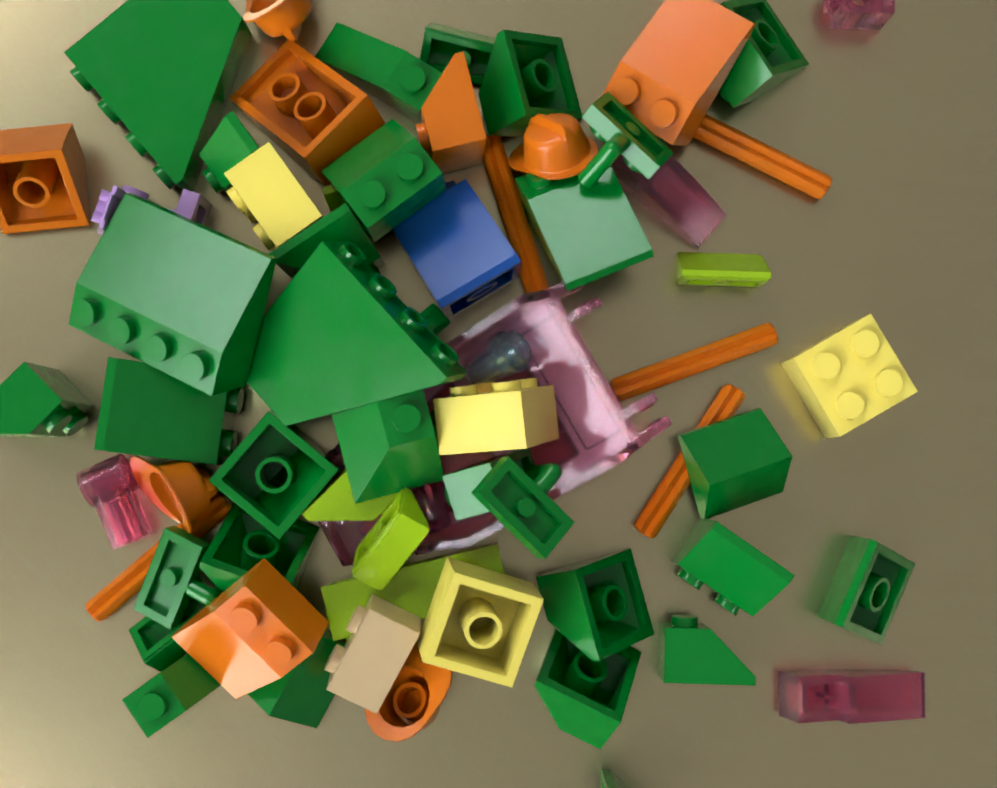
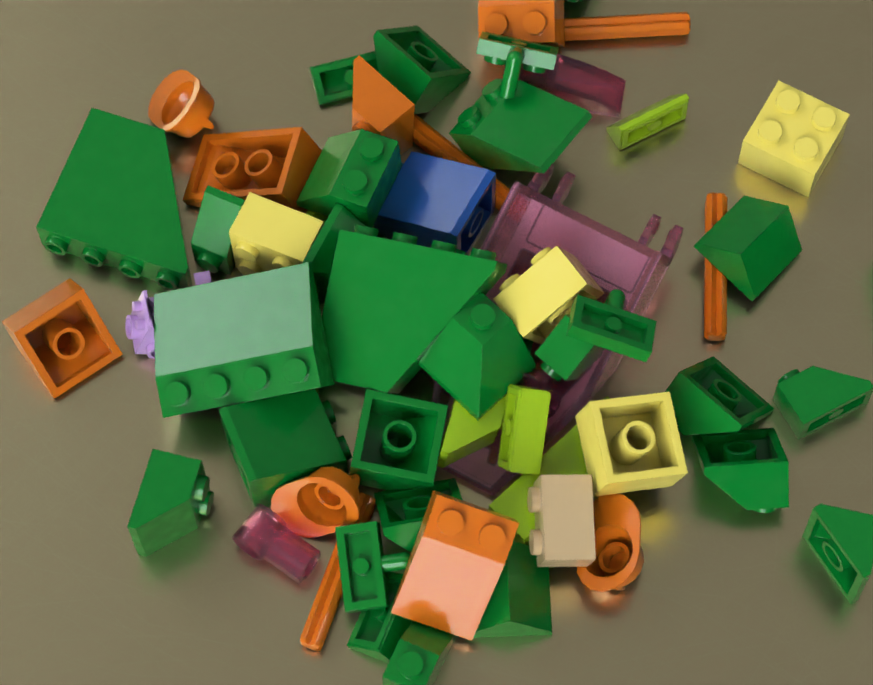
camera: 30 degrees left, 20 degrees down
green slope [315,22,442,124] -> none
clear light blue cone [464,330,533,384] -> none
orange piece [508,113,598,180] -> none
orange axle [610,322,778,401] -> none
green slope [671,519,795,616] -> none

